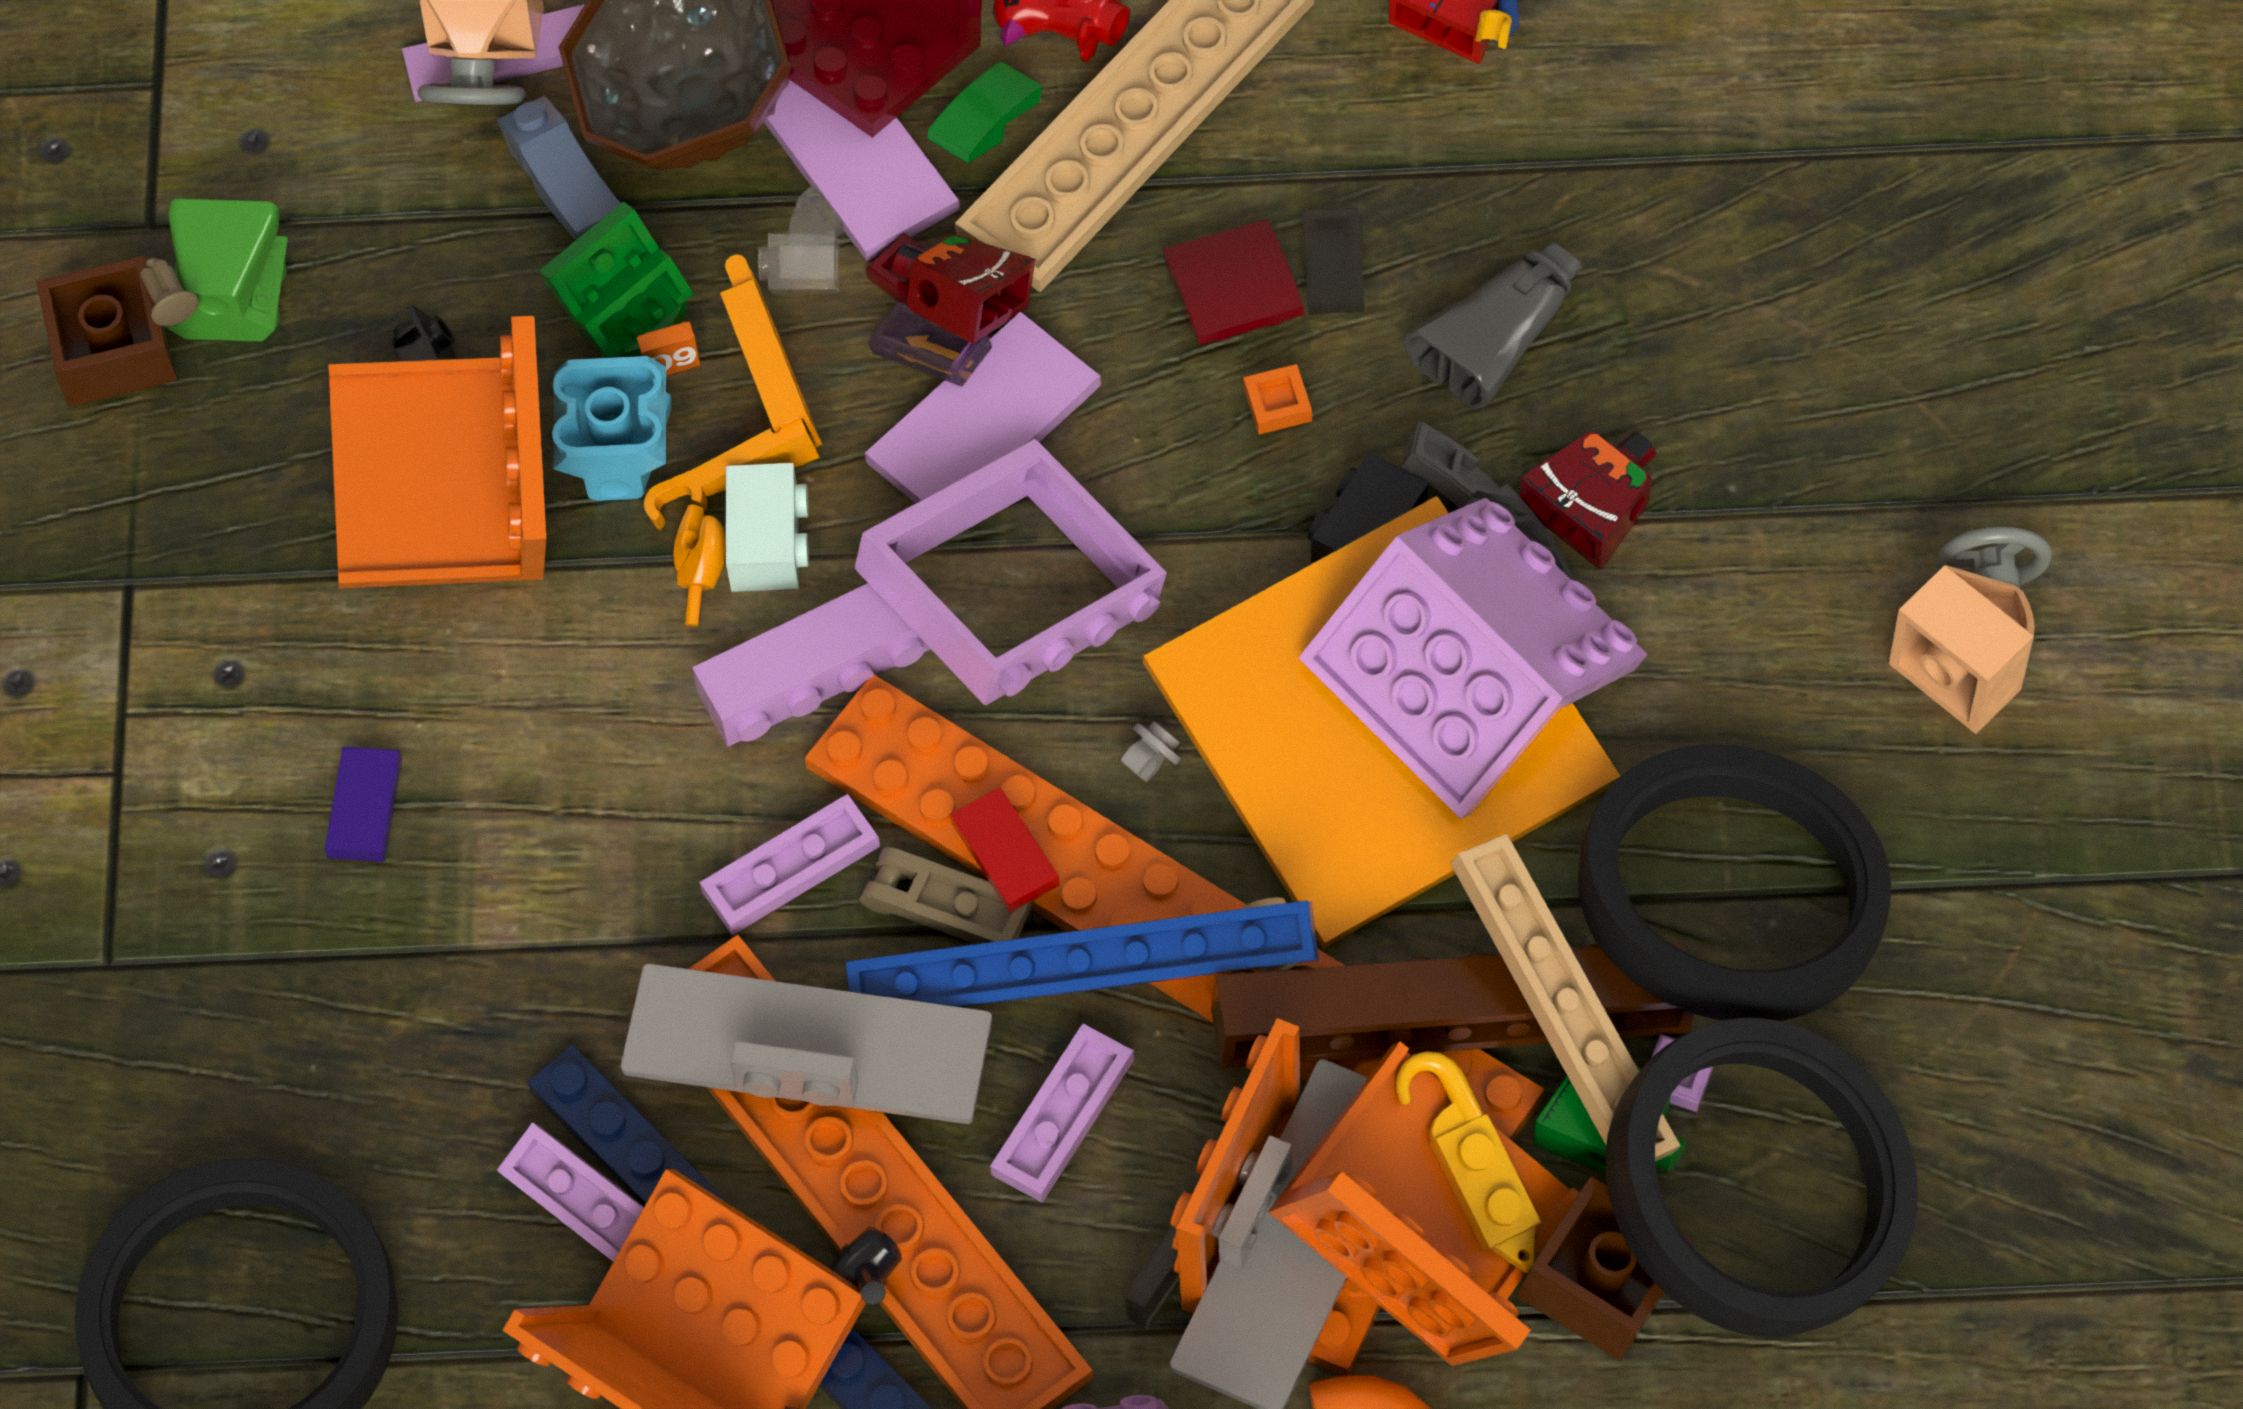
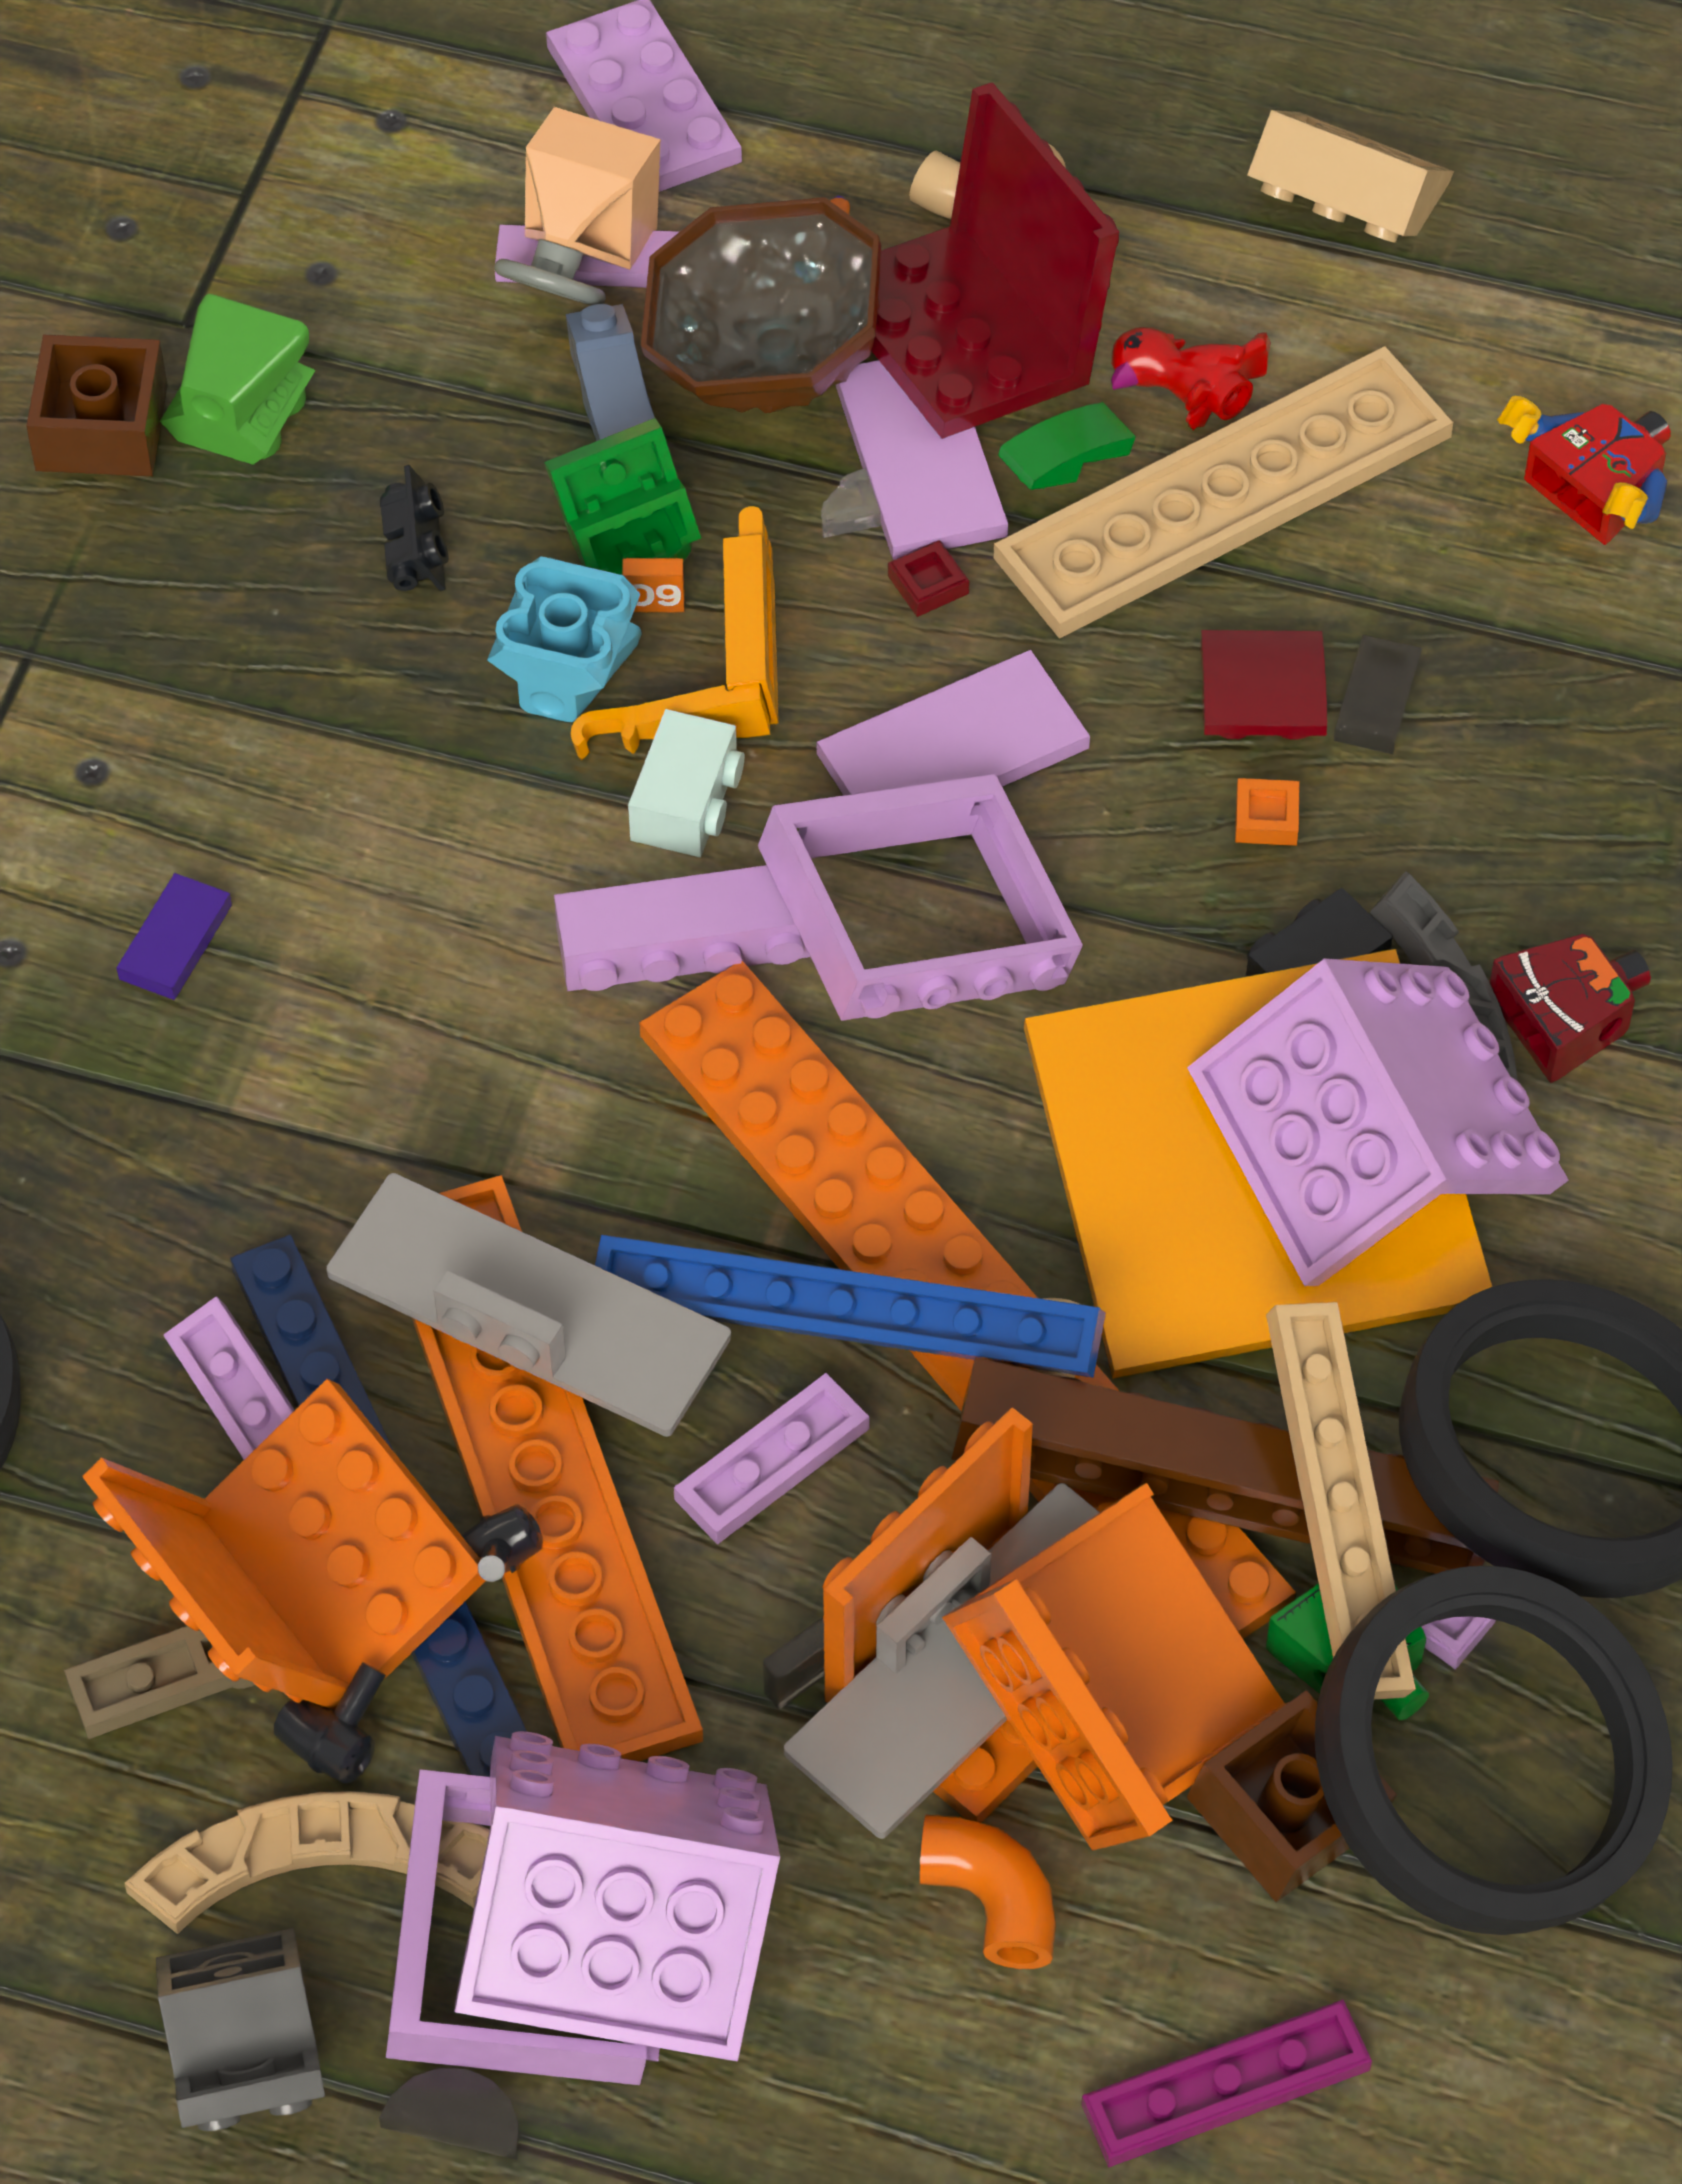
camera: 15 degrees right, 5 degrees down
dark tan piece [140,258,199,326] -> none
orange bracket [328,316,546,589] -> none
light orange hand [673,504,726,627] -> none
lavender plate [699,794,880,935] -> none
clear brick [758,234,839,294] -> none
dark tan plate [859,847,1032,944] -> none
tile [868,302,992,387] -> none
dark red torso [893,235,1036,344] -> none
red tile [950,787,1060,913] -> none
light grey plate [1121,721,1181,782] -> none
yellow plate [1396,1051,1542,1273] -> none
dark grey piece [1403,242,1582,410] -> none

